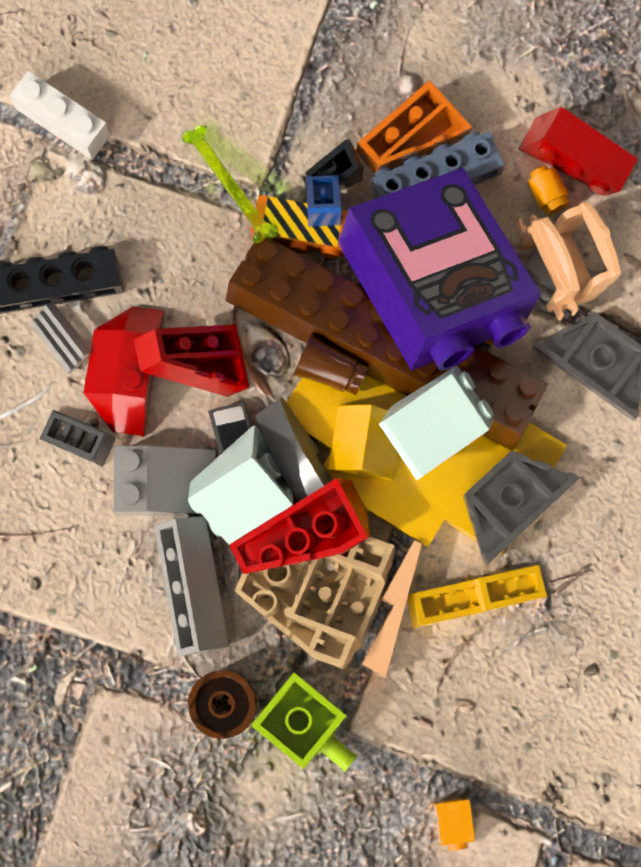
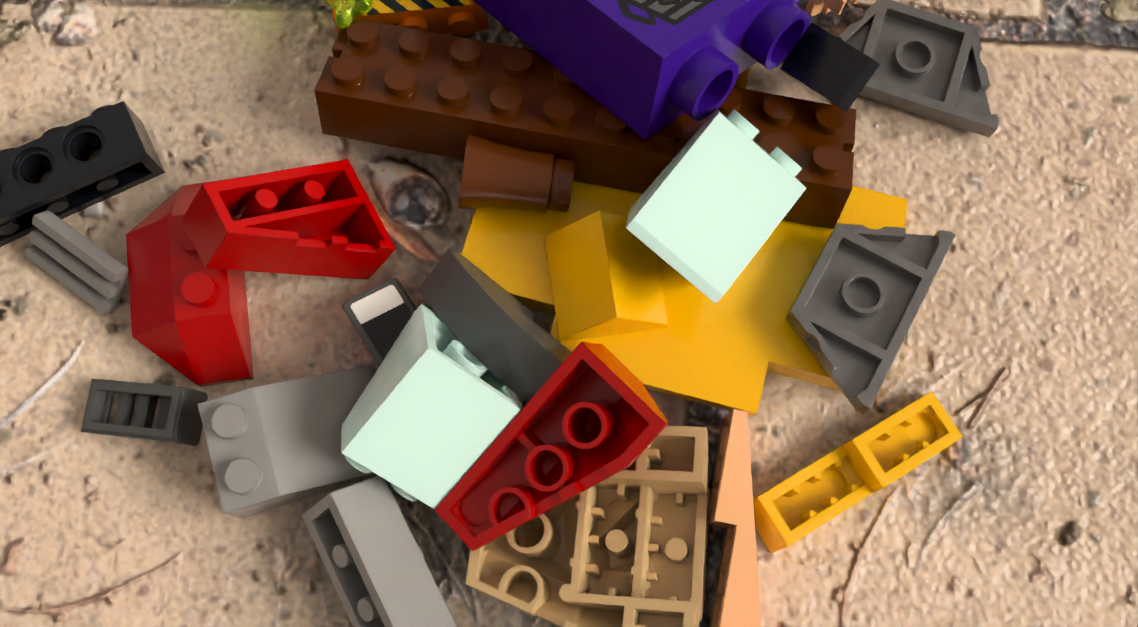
camera: 20 degrees left, 5 degrees down
none -> black slope [780,22,880,112]

